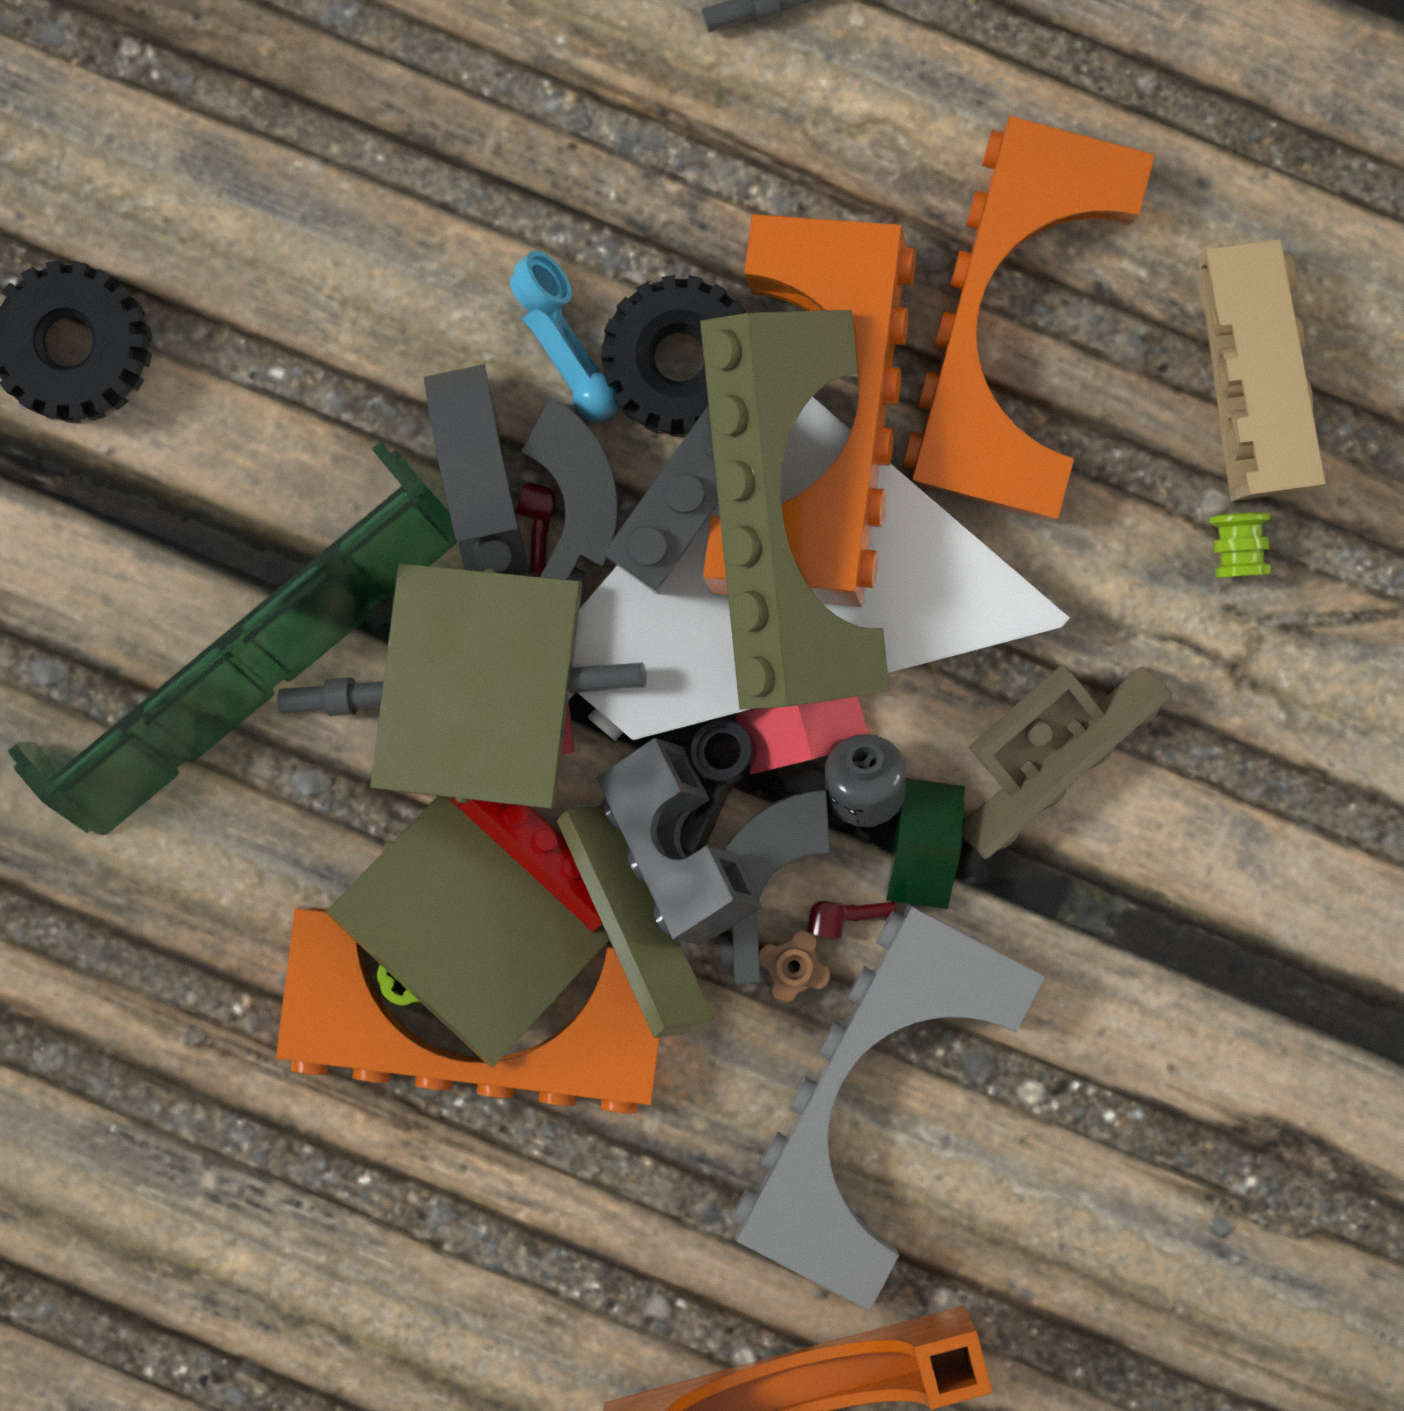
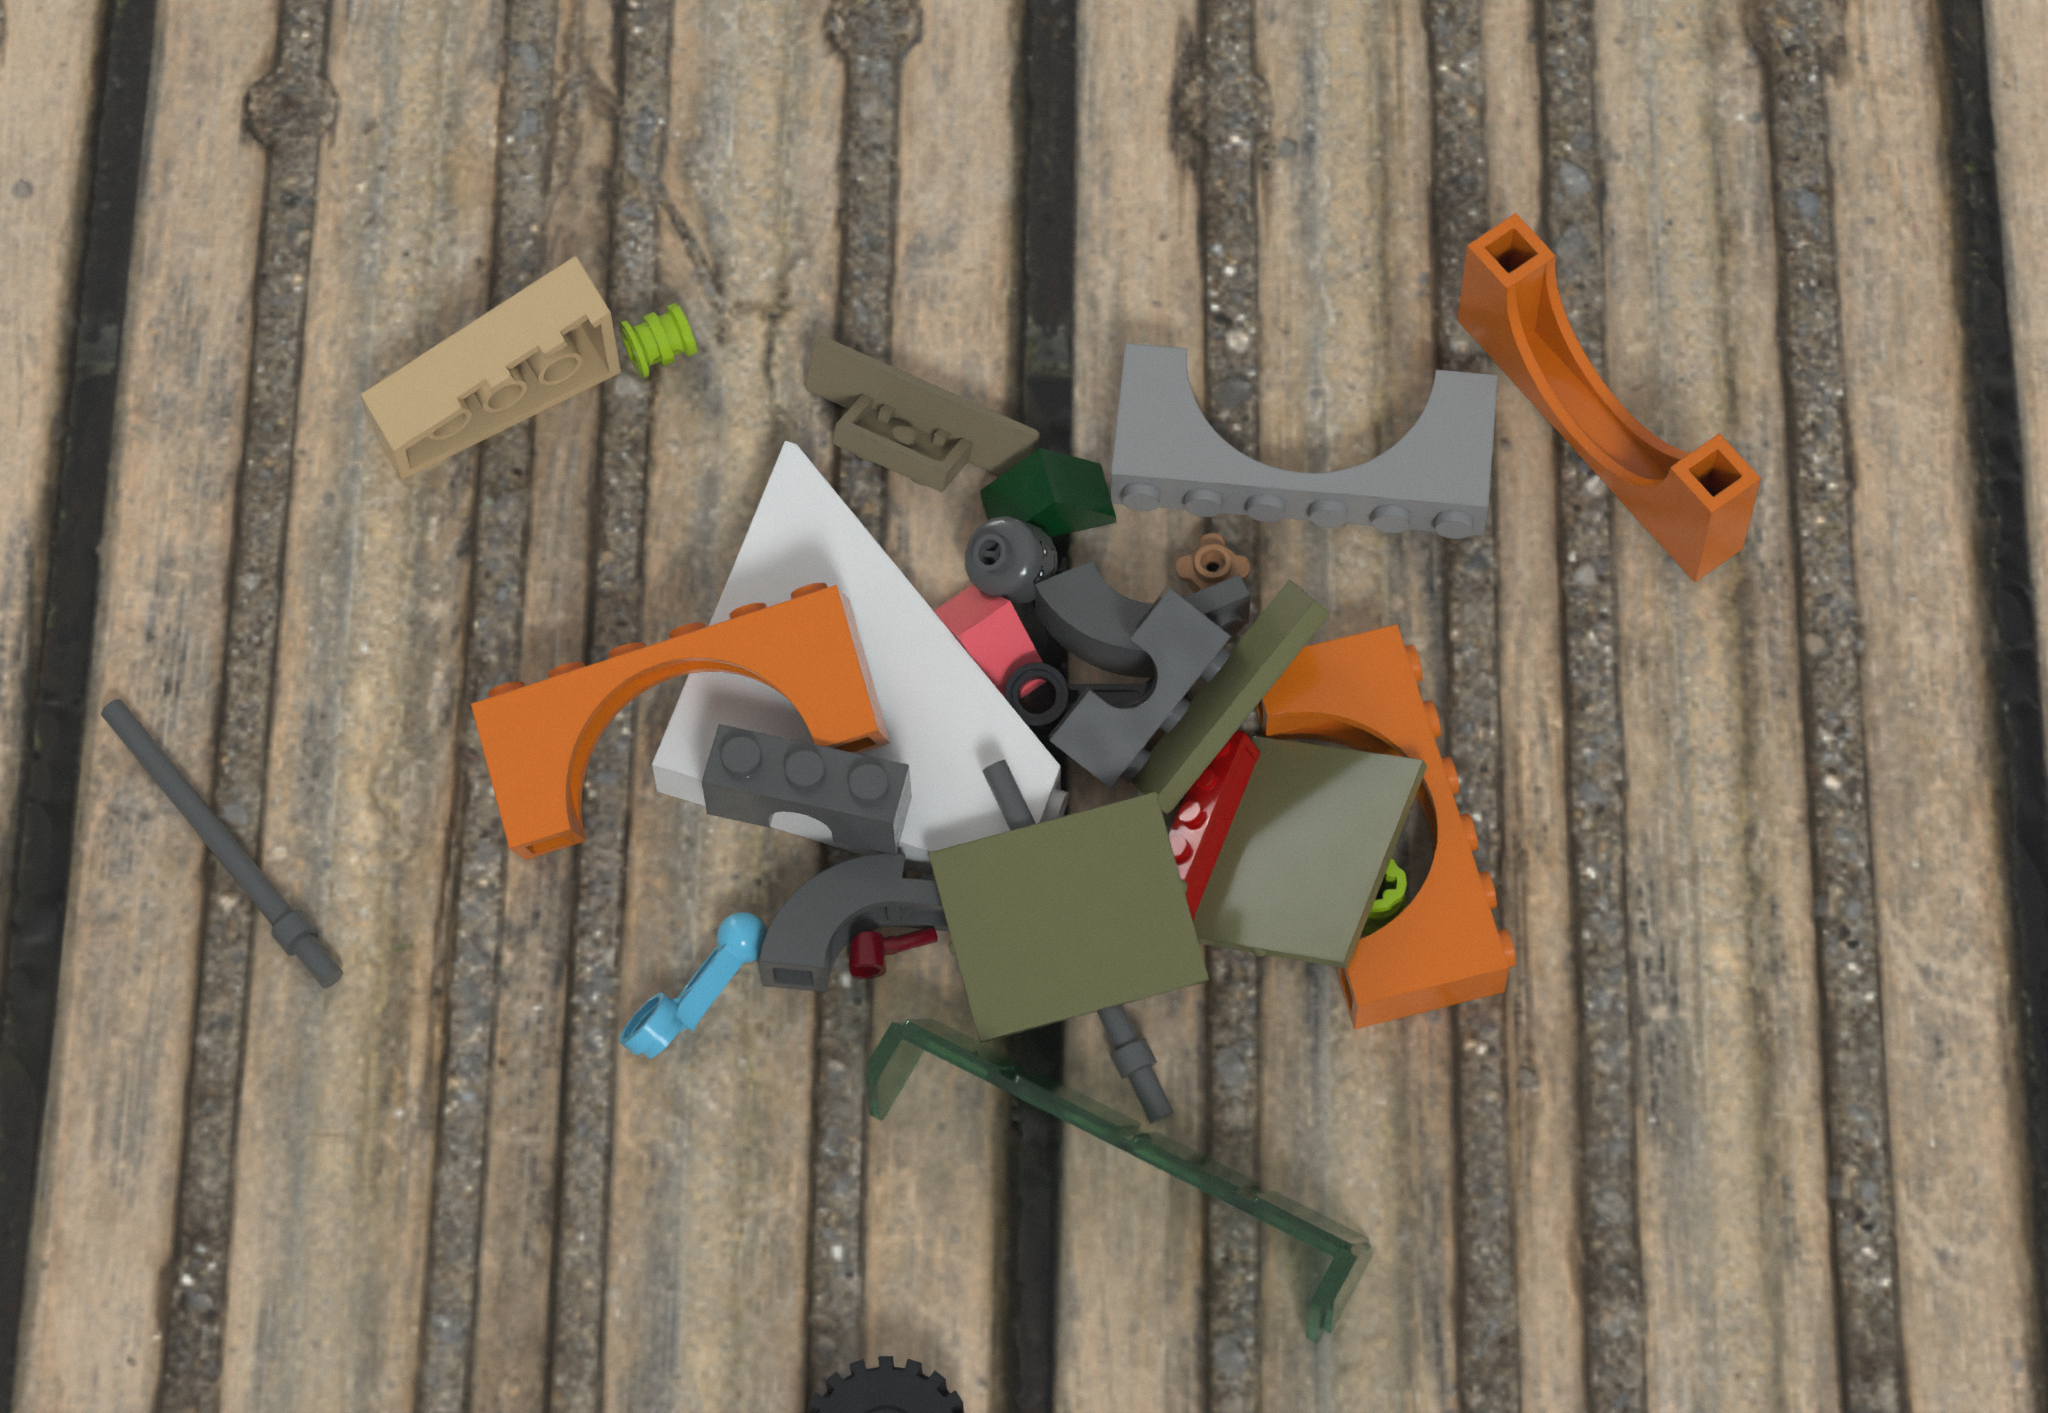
camera: 110 degrees left, 25 degrees down
dark grey arch [424,364,529,575] -> none
black tyre [601,275,745,437] -> none
olive arch [700,310,890,710] -> none
dark red hand [807,901,897,939] -> none
orange arch [901,116,1155,522] -> none

